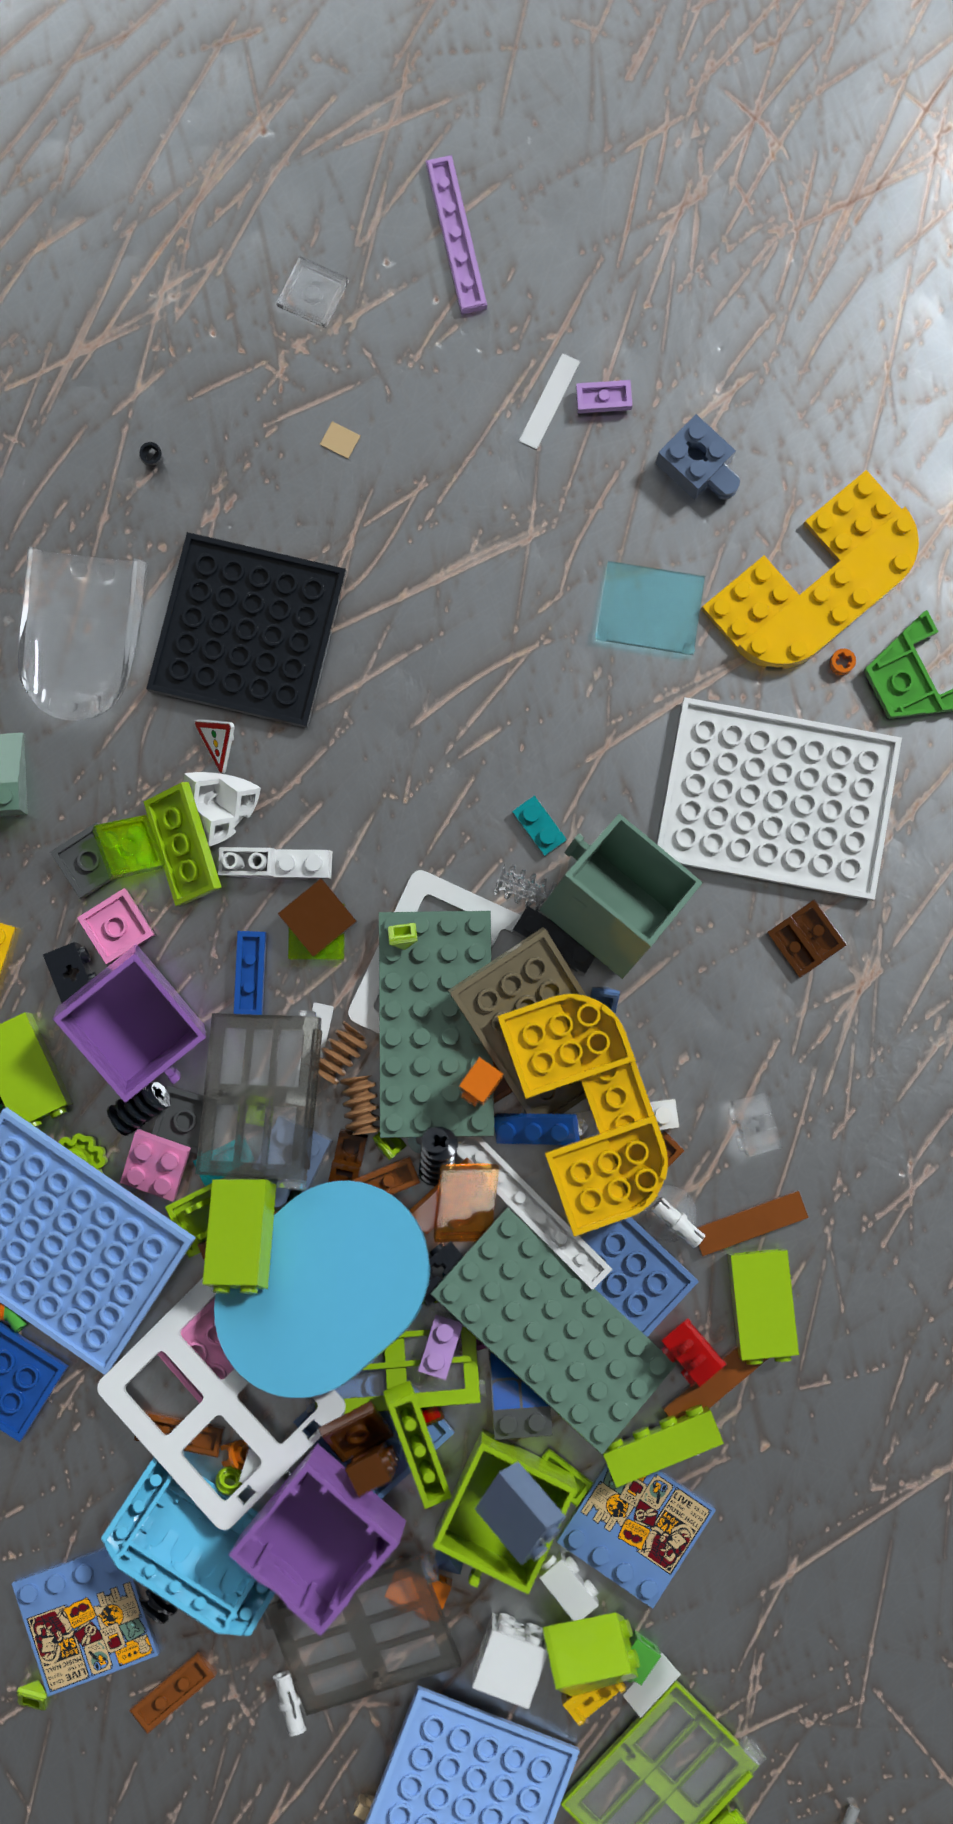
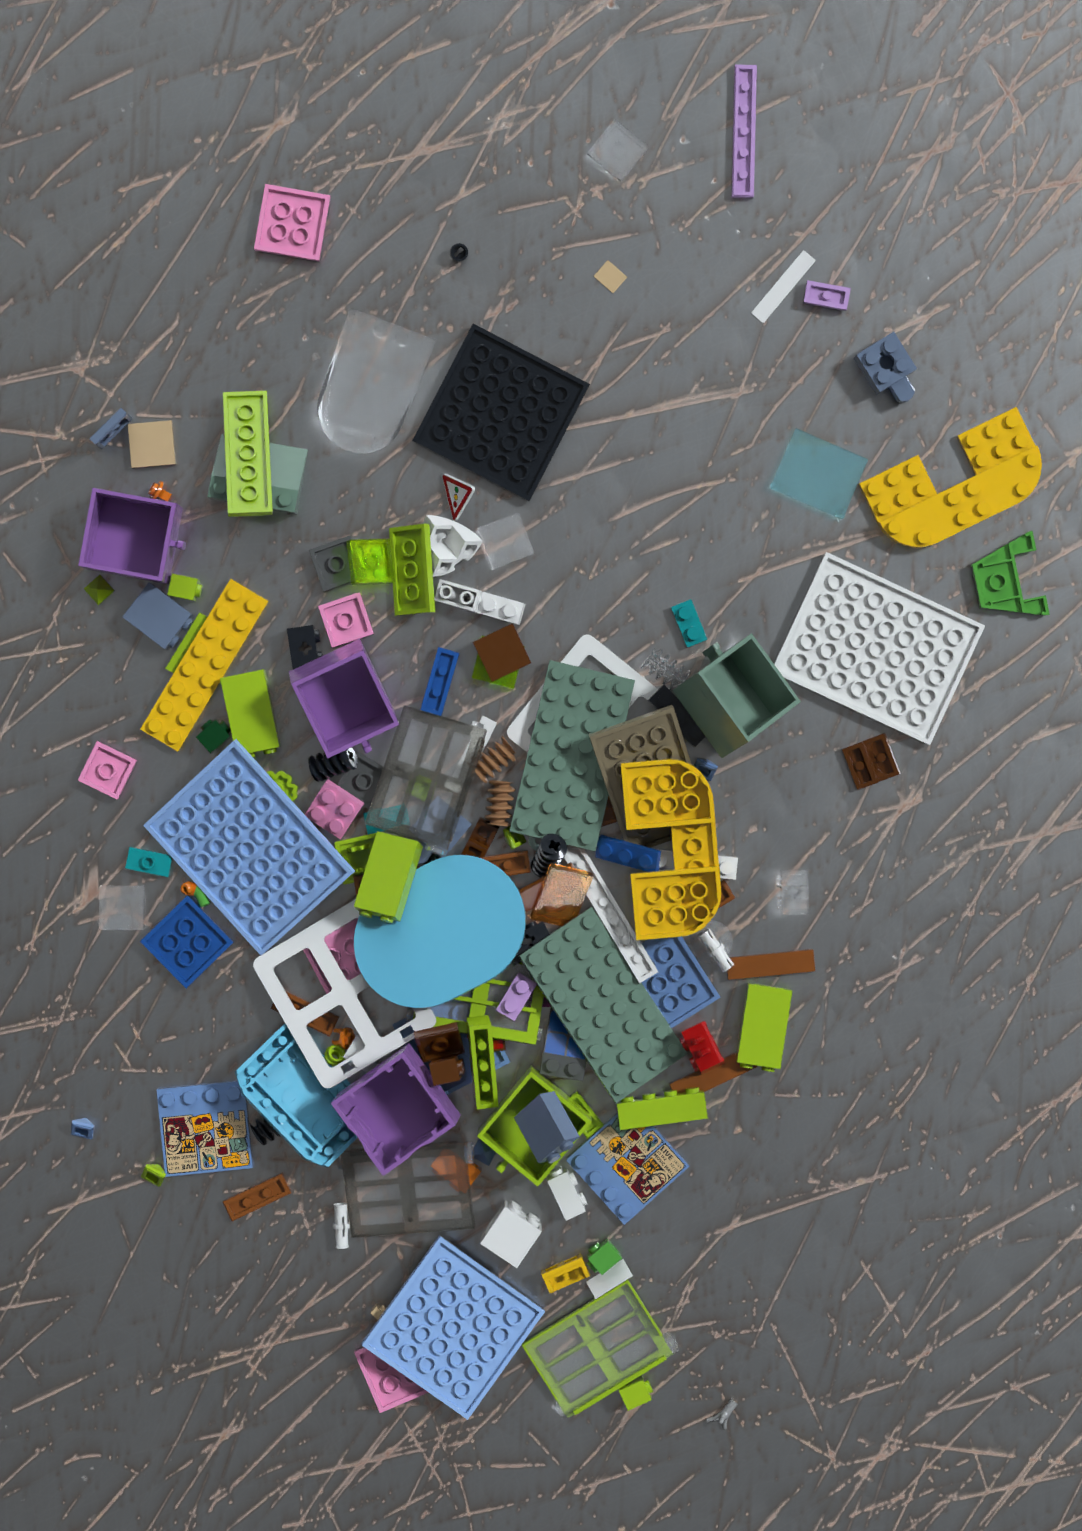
camera: 10 degrees right, 5 degrees up
lime slope [388,923,418,950] -> none
orange brick [459,1057,503,1107] -> none
lime slope [542,1612,640,1697] -> none
orange bush [829,648,856,676] -> none
none -> clear tile [478,512,534,569]

